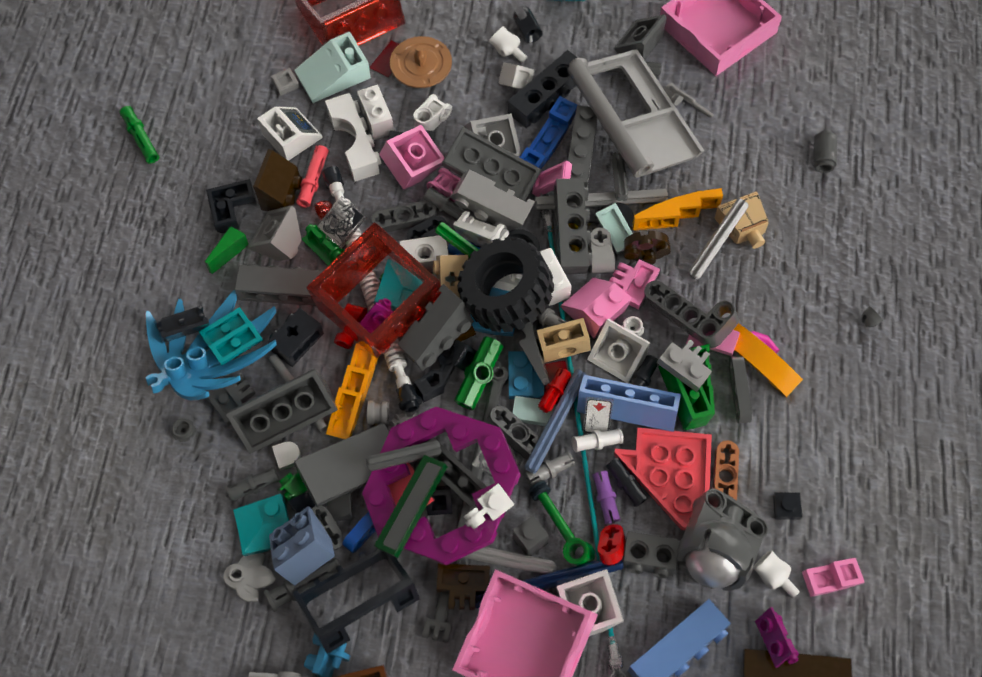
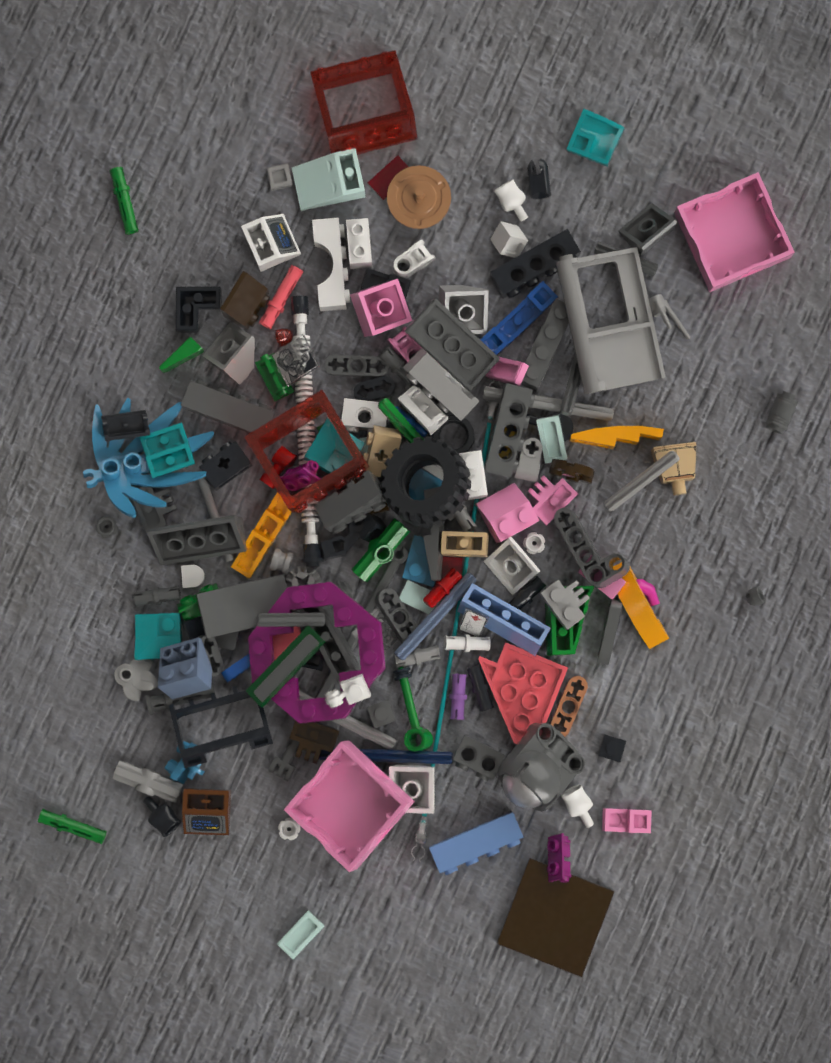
camera: 15 degrees right, 20 degrees up
red beam [597,524,626,565] -> none

